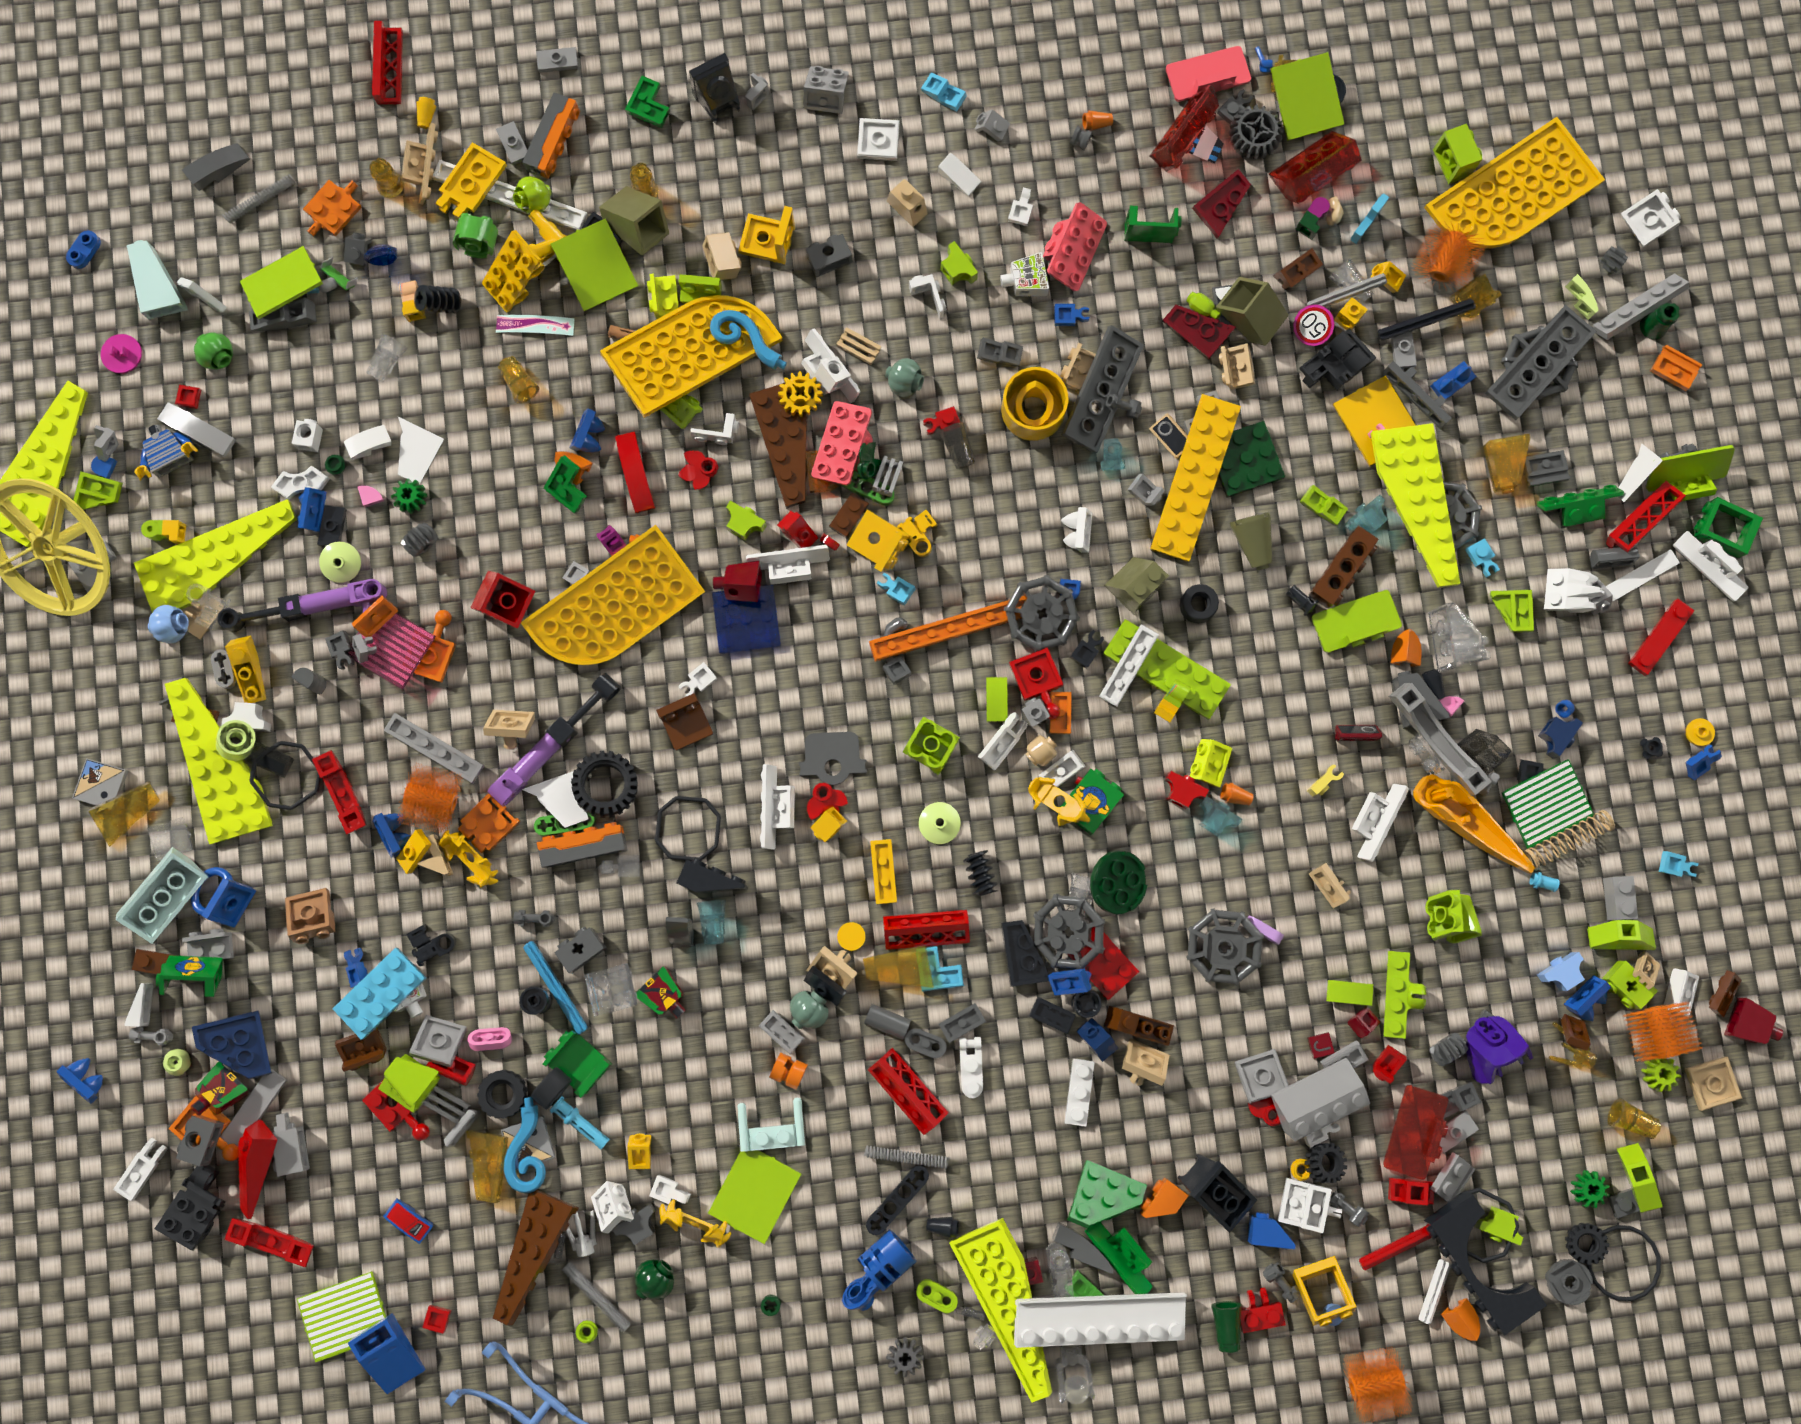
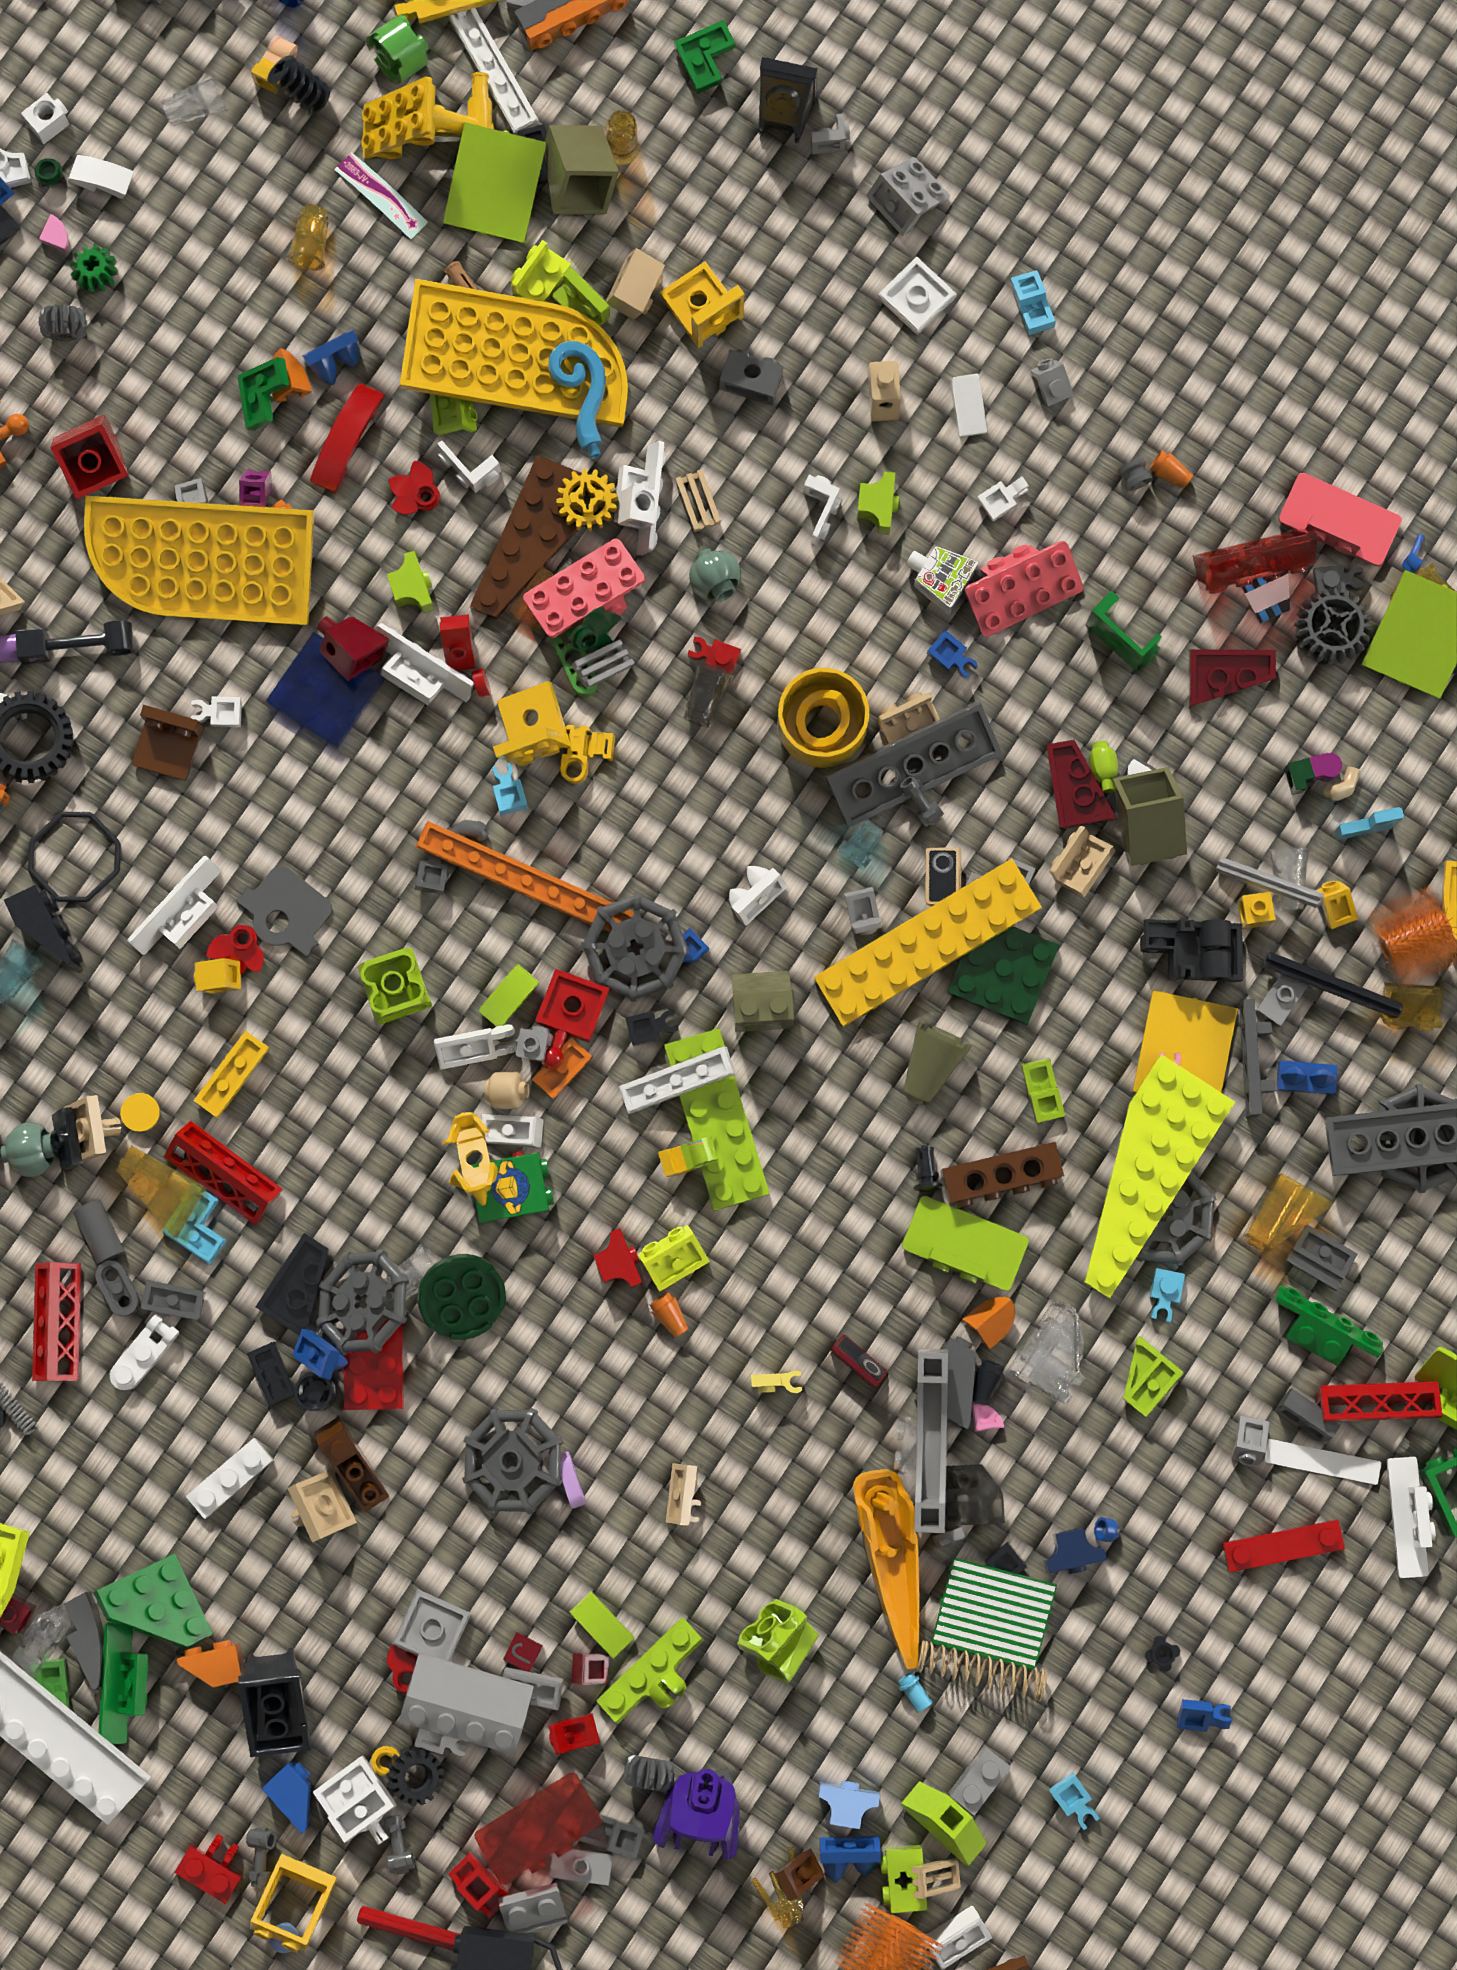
camera: 40 degrees right, 0 degrees up
white sticker [398,417,444,484] -> none
lime plant [513,176,552,214] -> none
reddish brown plate [829,493,869,539] -> none
yellowish green dish [919,802,961,844] -> none
black piece [963,850,999,896] -> none
dark grey slope [977,337,1023,367] -> none
dark blue brick [1076,1018,1119,1062] -> none
black tyre [1179,584,1219,624] -> none
clear light blue brick [1199,796,1242,836] -> none
dark green plant [1211,1301,1242,1353] -> none
clear red slope [1269,131,1362,204] -> none
reddish brown hinge [1273,248,1323,289] -> none
piece [1294,305,1335,346] -> none
clear light blue brick [1344,495,1388,534] -> none
white bracket [1352,784,1409,862] -> none
white plate [1544,569,1604,613] -> none
white sticker [1619,444,1663,502] -> none
yellow piece [1686,718,1715,746] -> none

